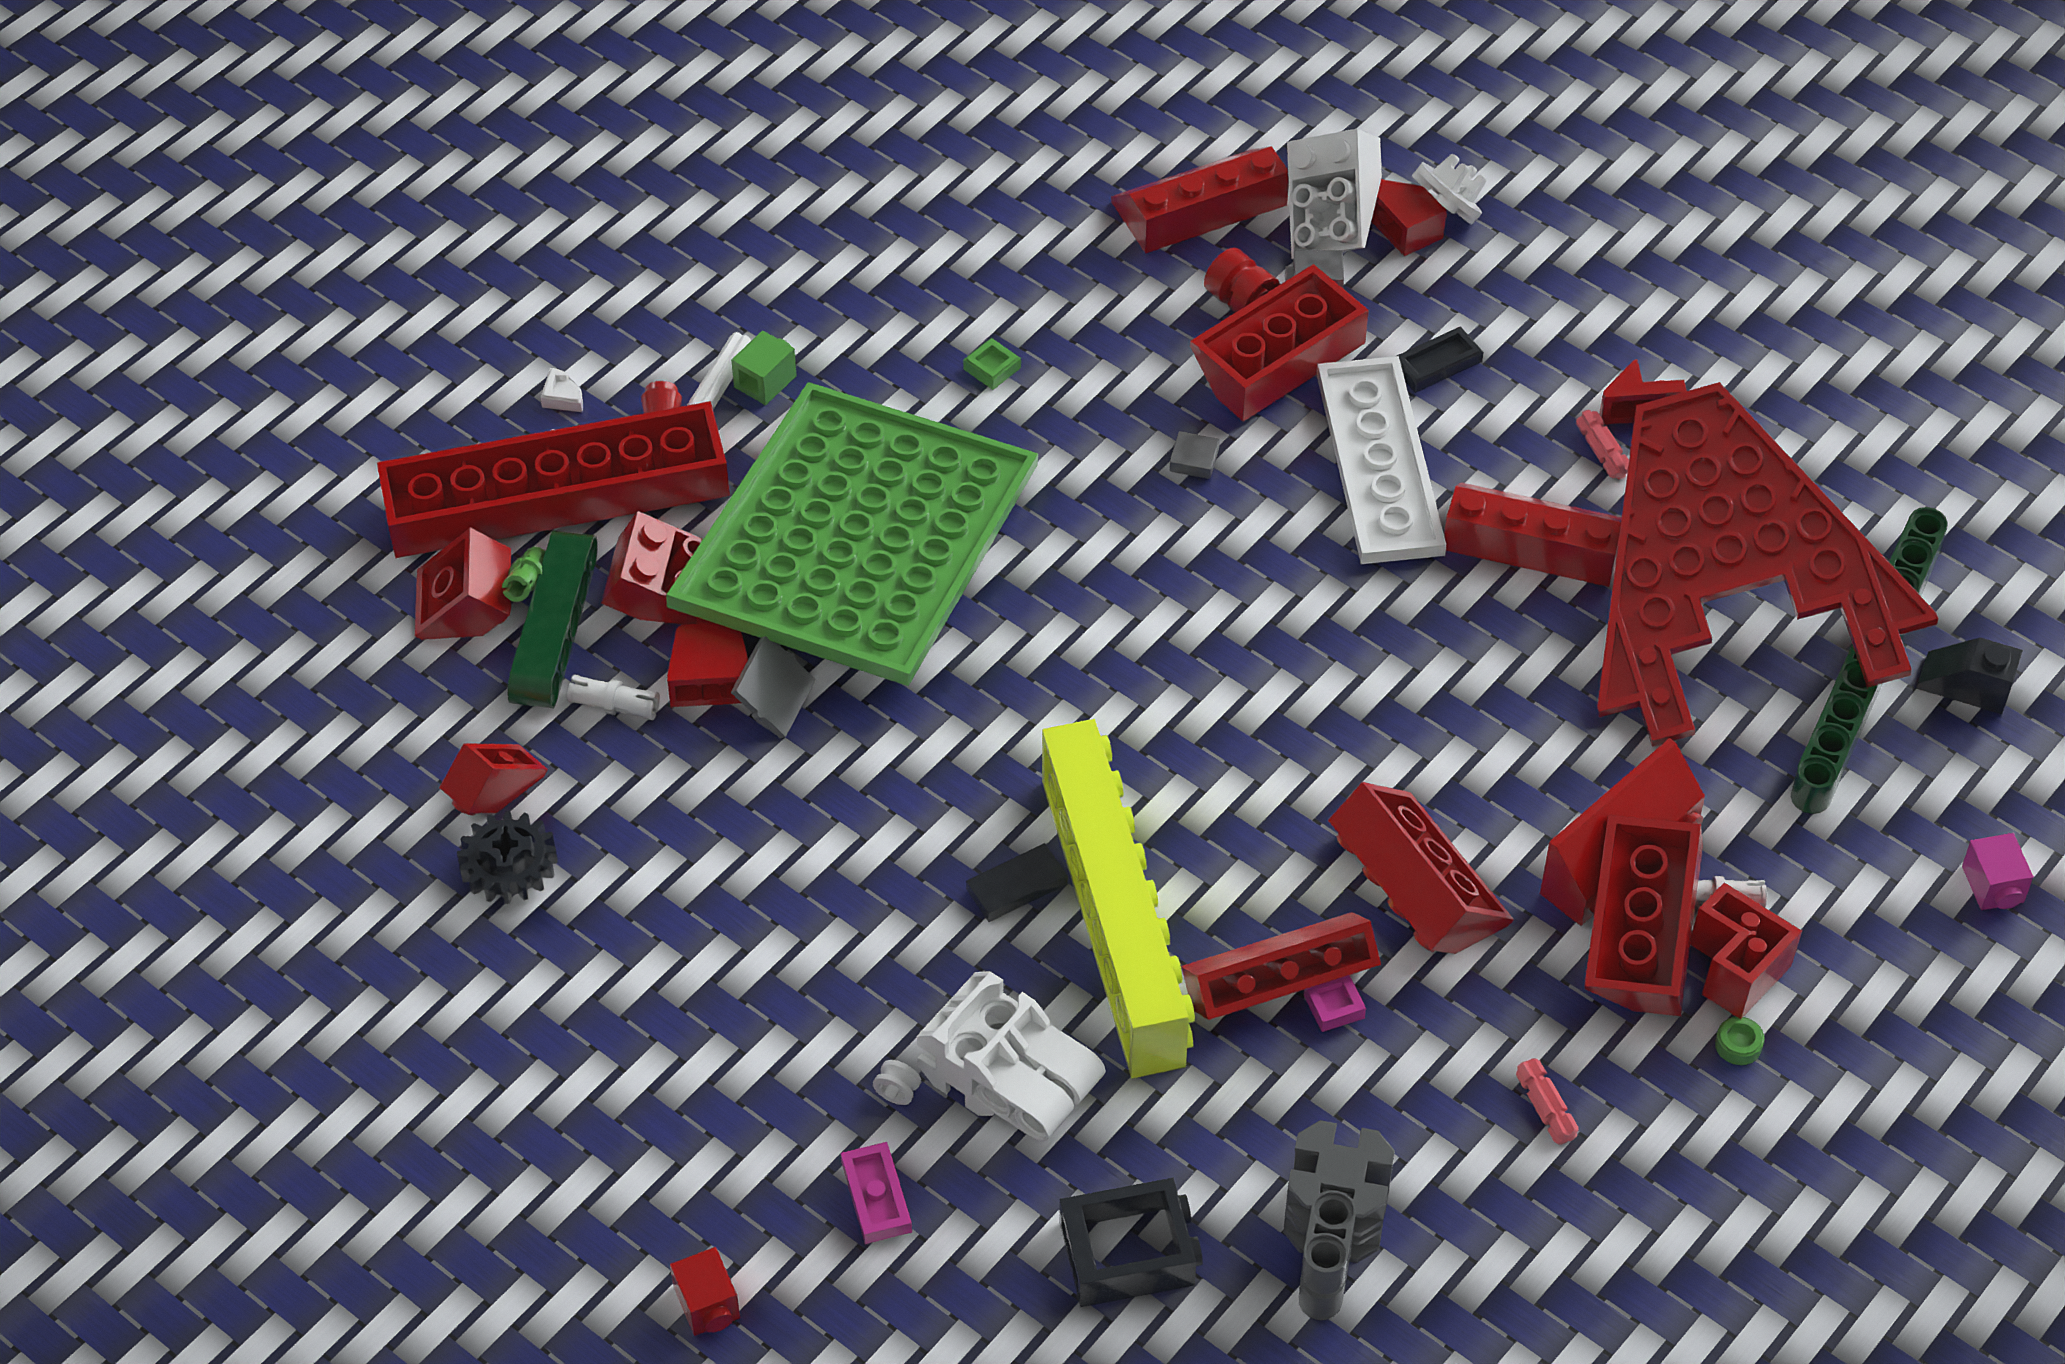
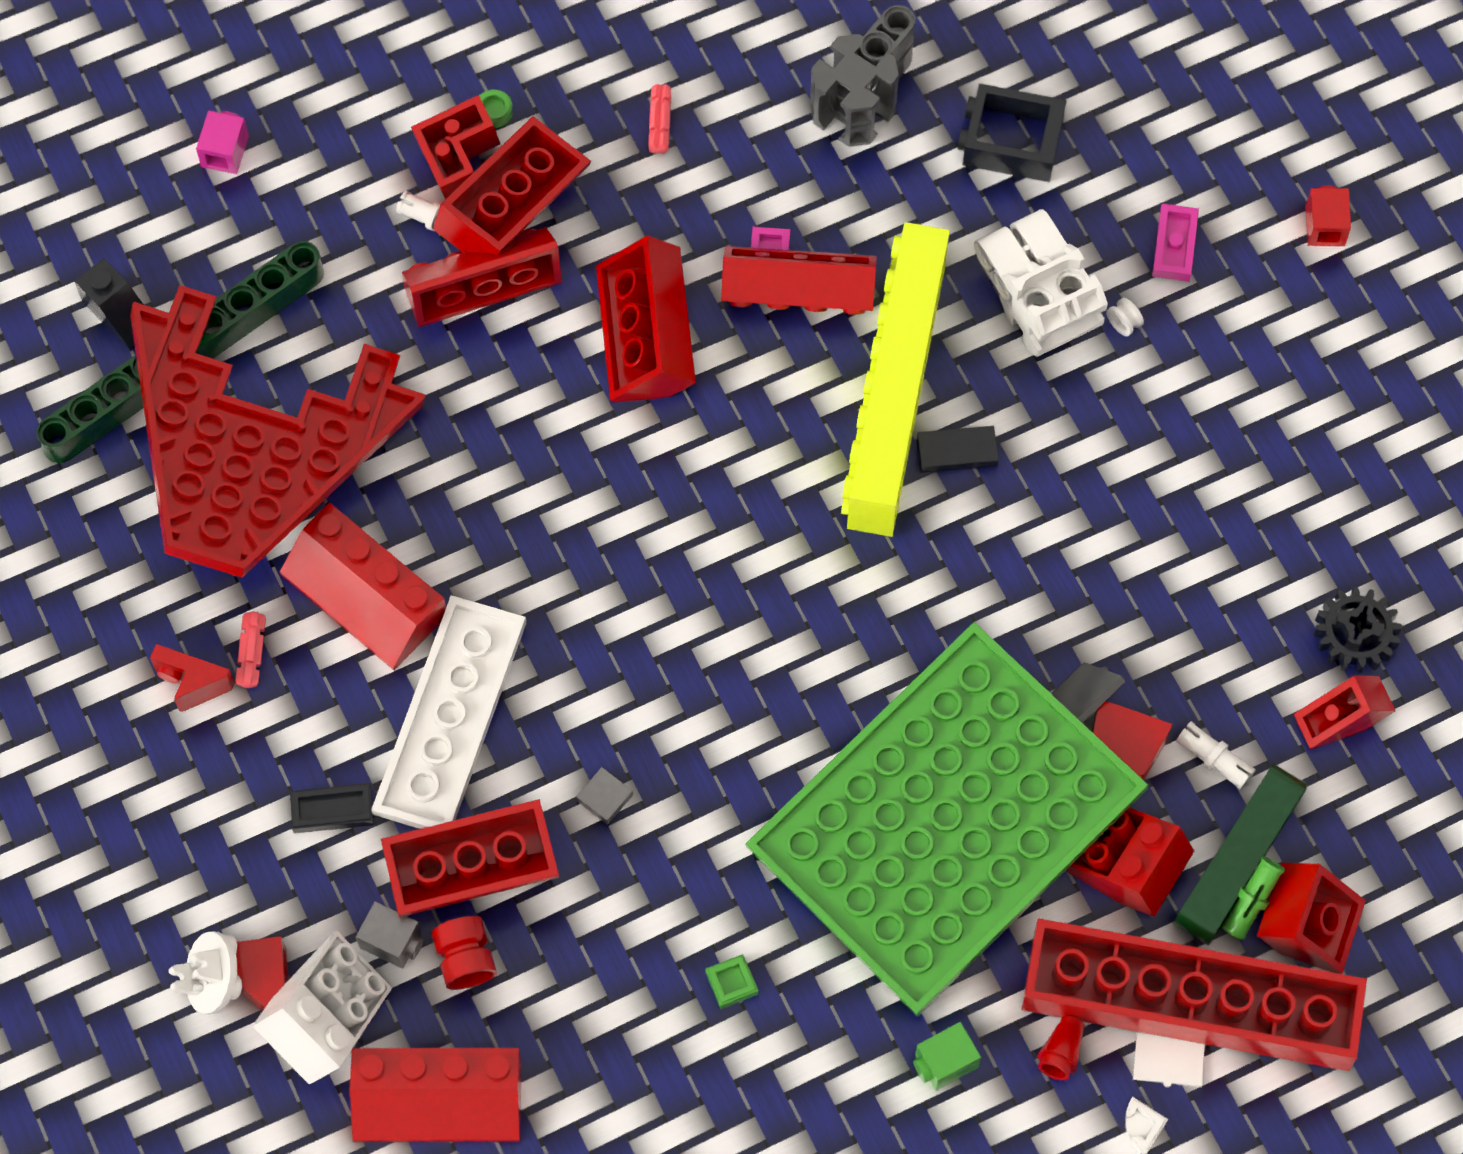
camera: 155 degrees left, 15 degrees up
white axle [687,332,751,409] -> none

